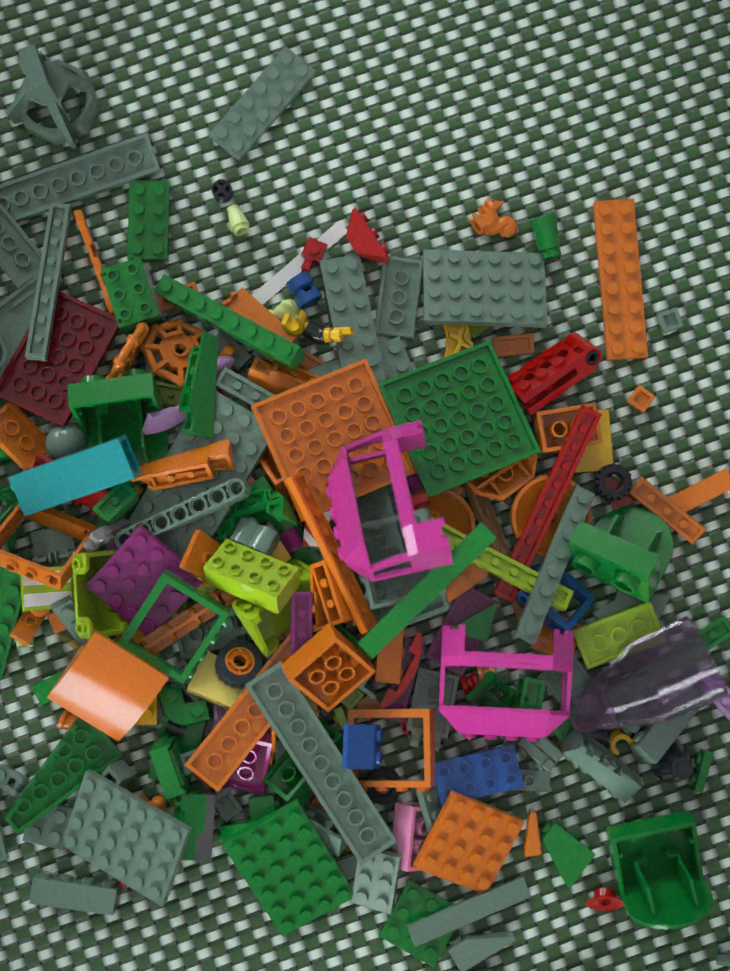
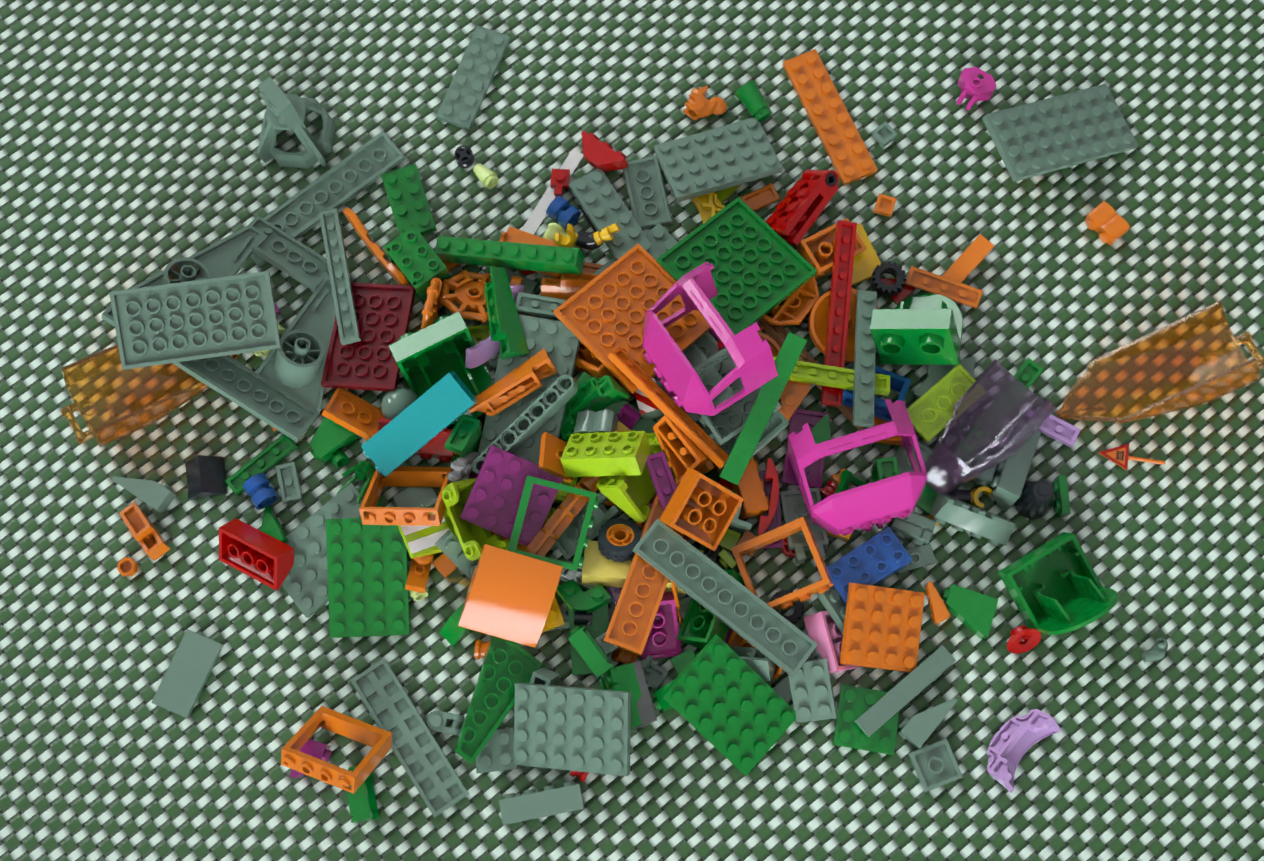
camera: 15 degrees left, 10 degrees down
blue slope [342,724,384,769] -> none

